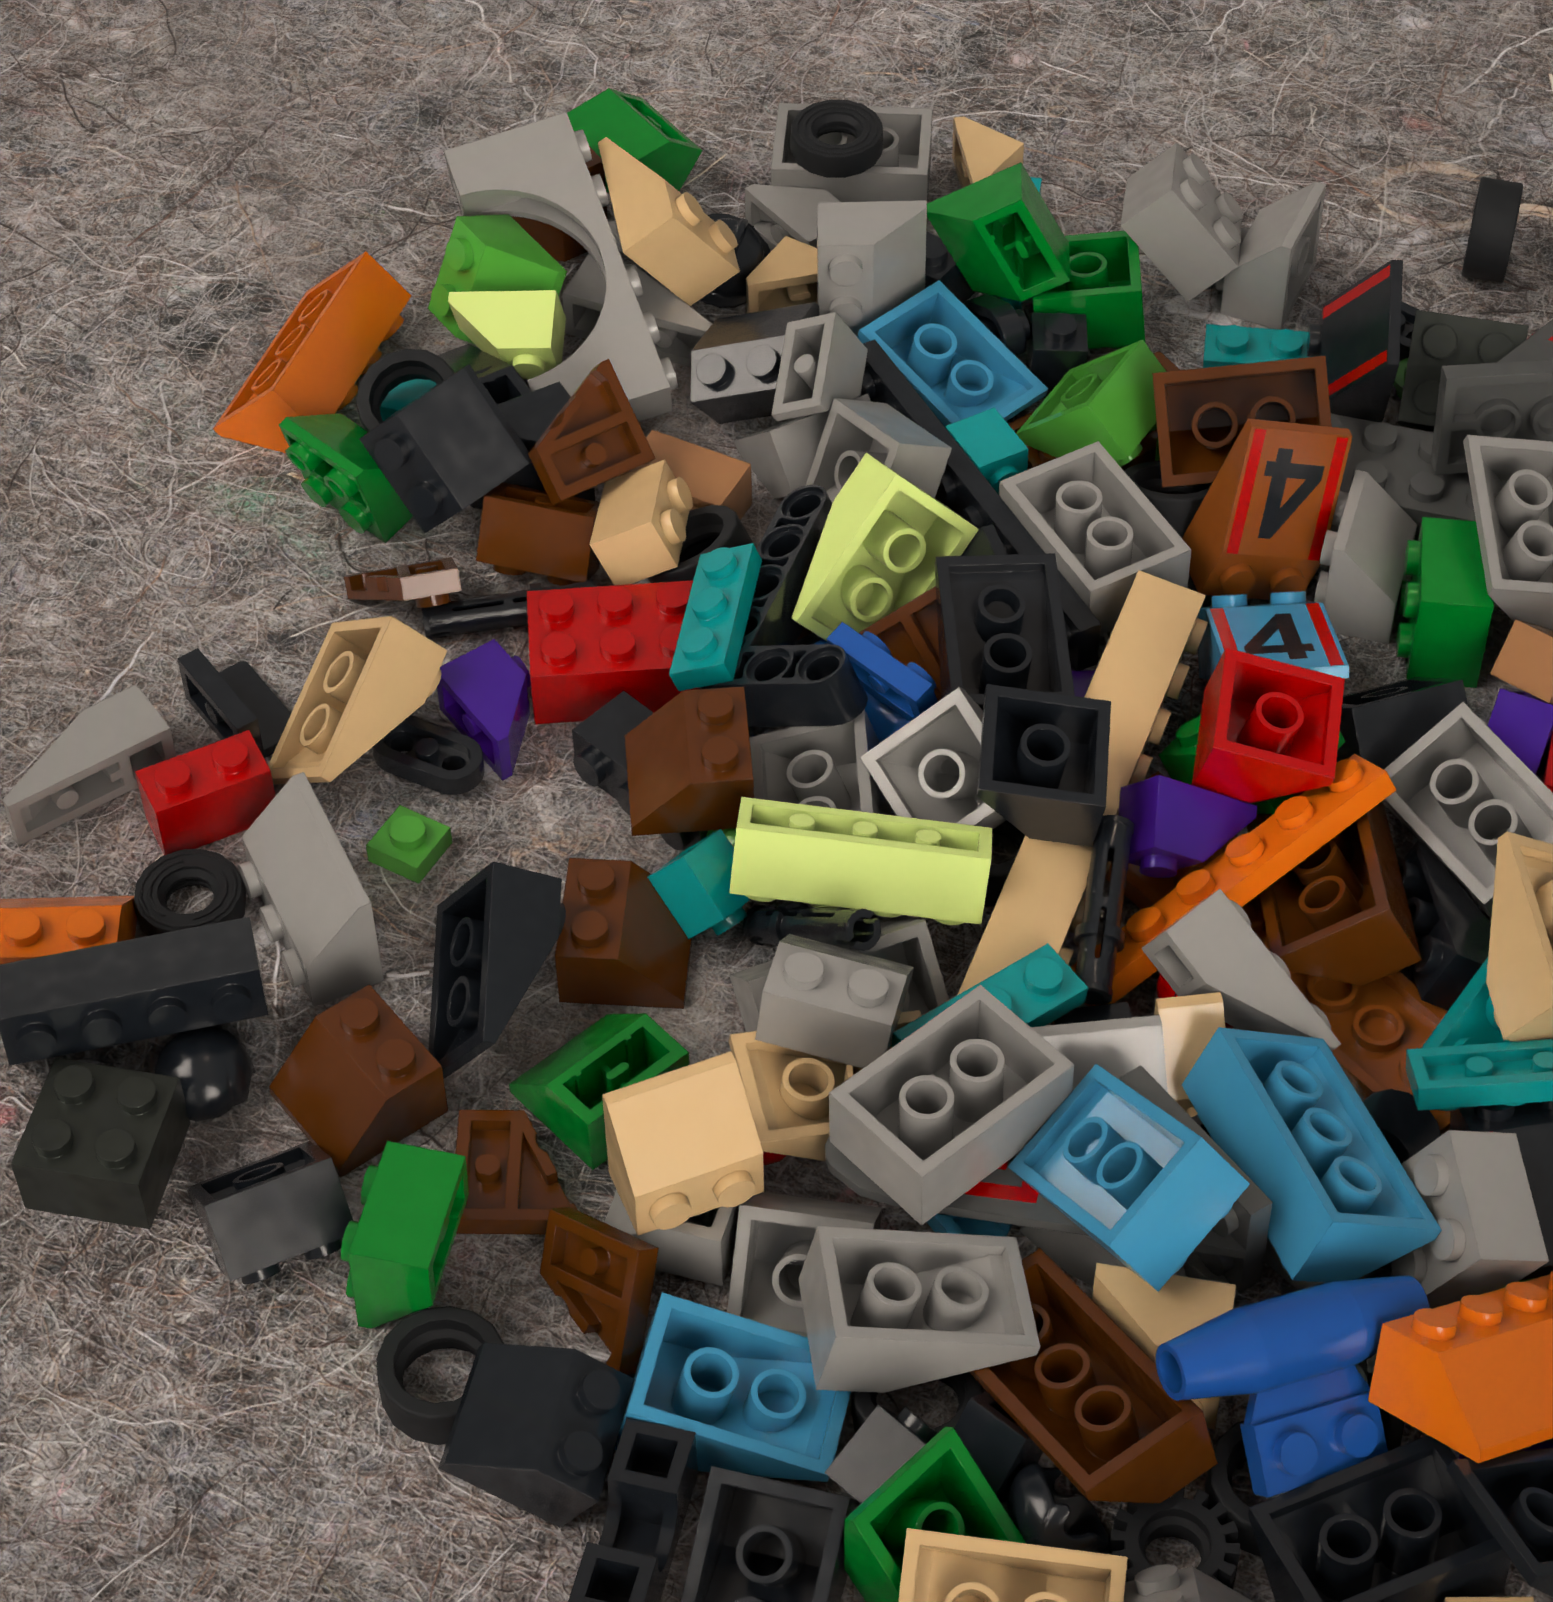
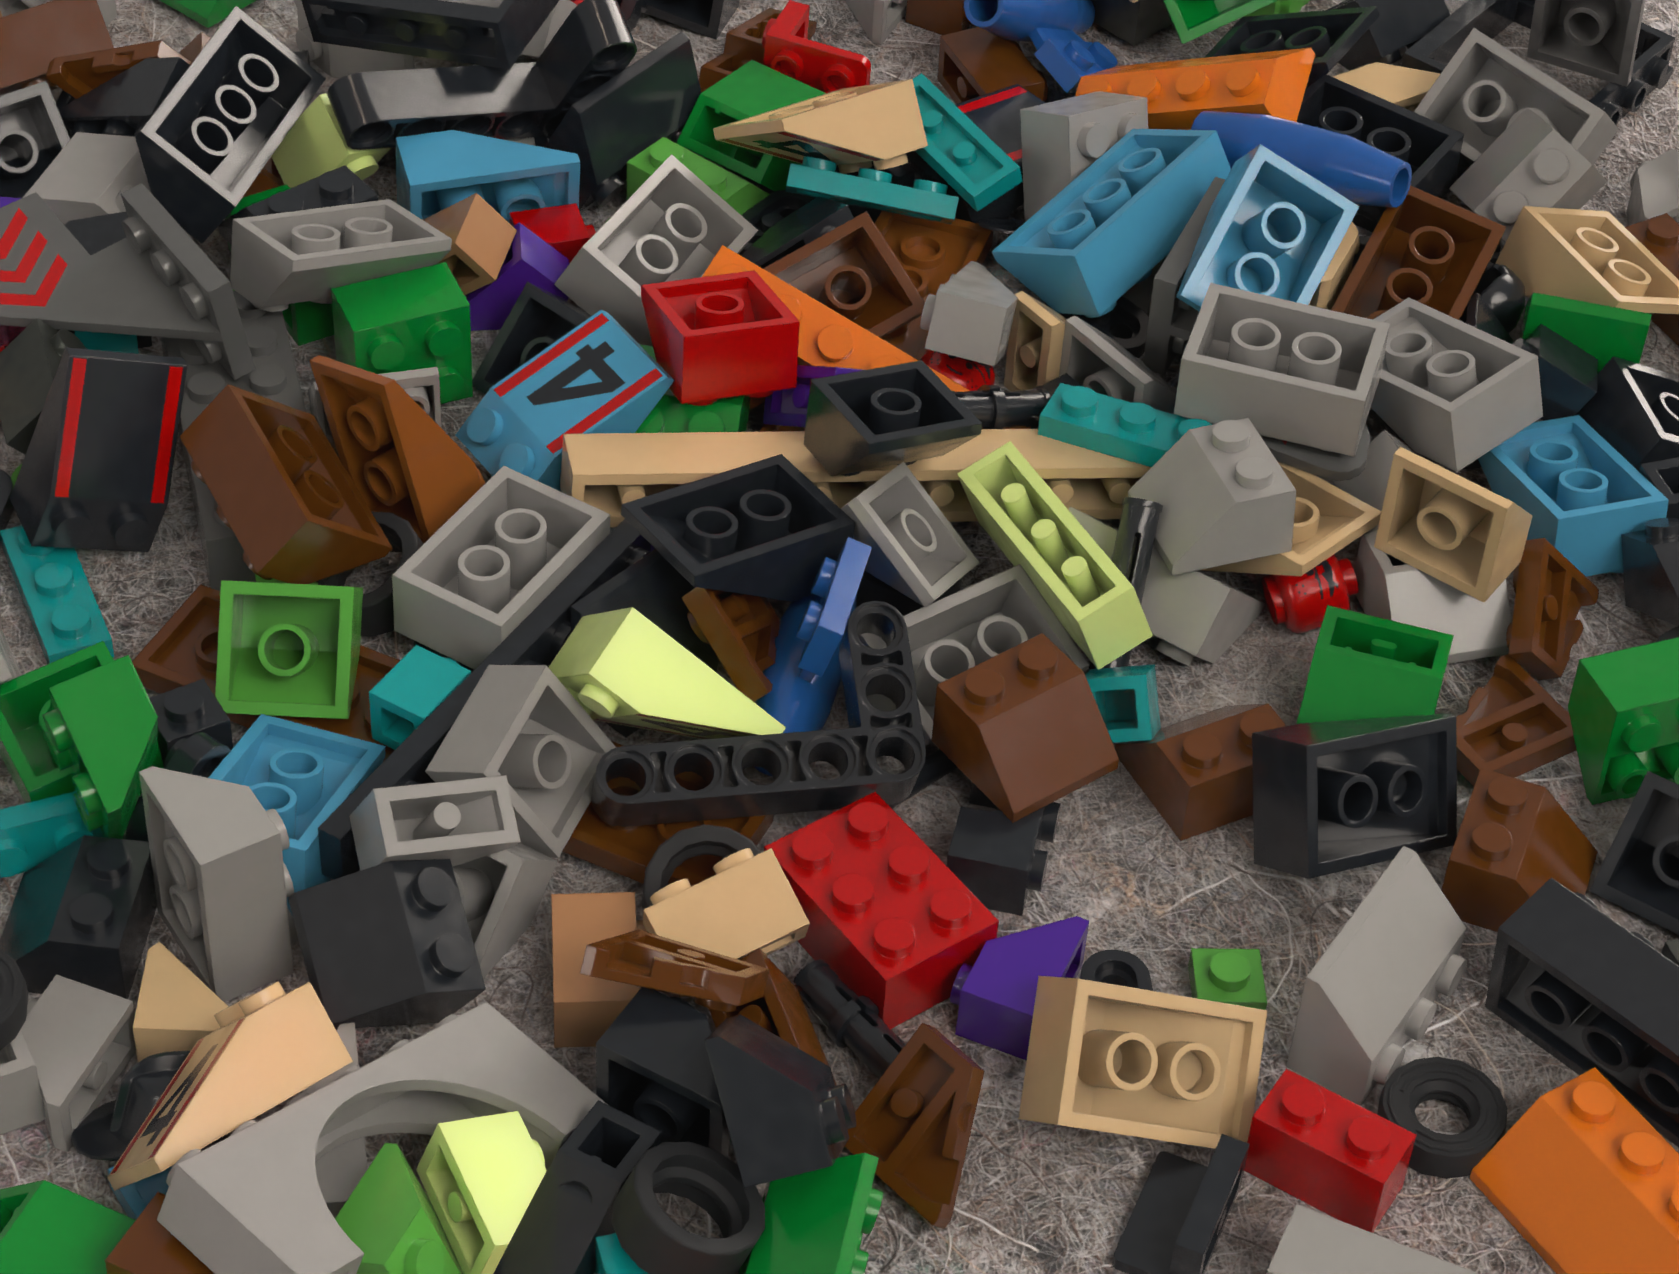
camera: 125 degrees left, 5 degrees down
teal plate [669,543,762,691] -> none

